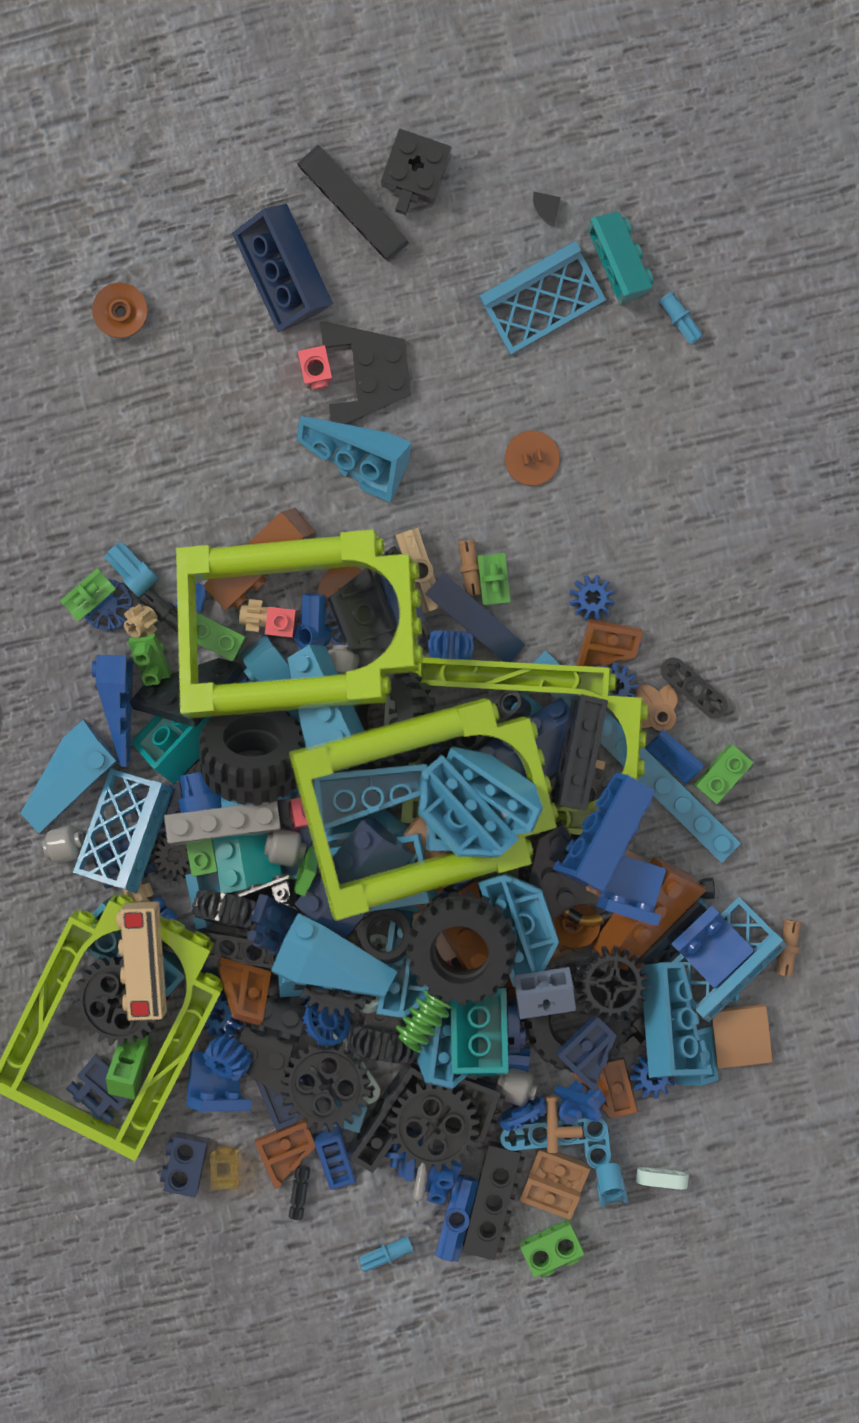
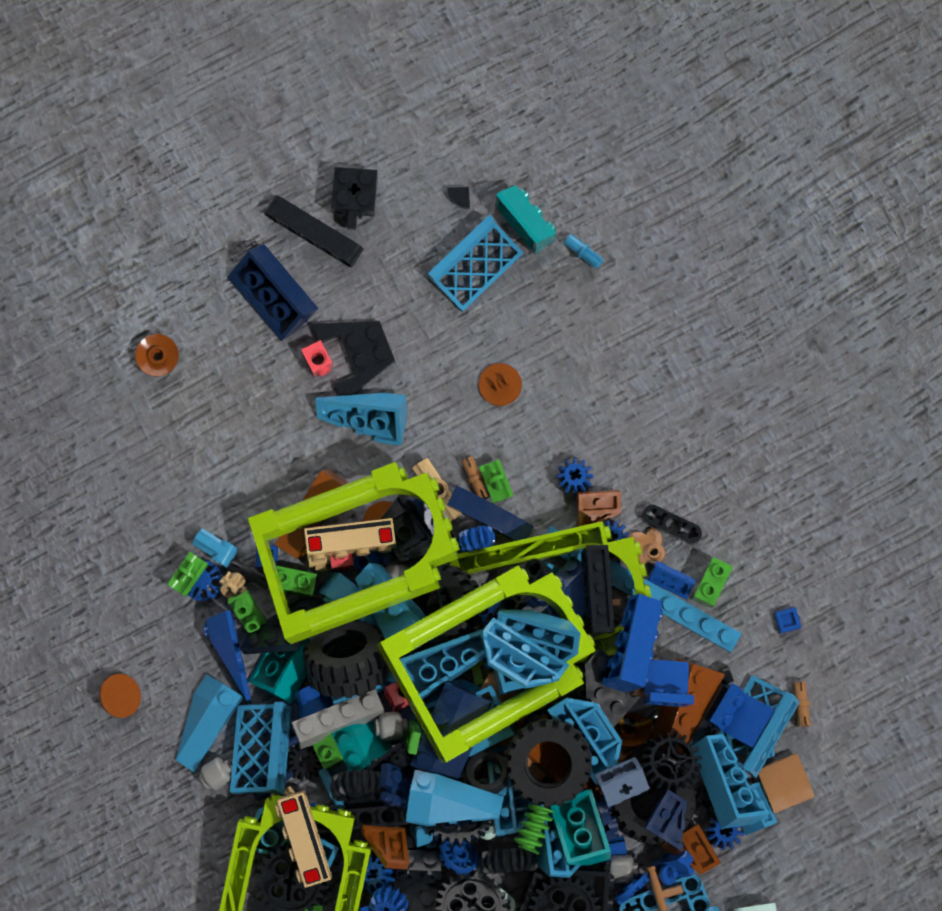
camera: 15 degrees left, 10 degrees down
none -> tan brick [304,518,396,561]
none -> blue tile [774,607,802,634]

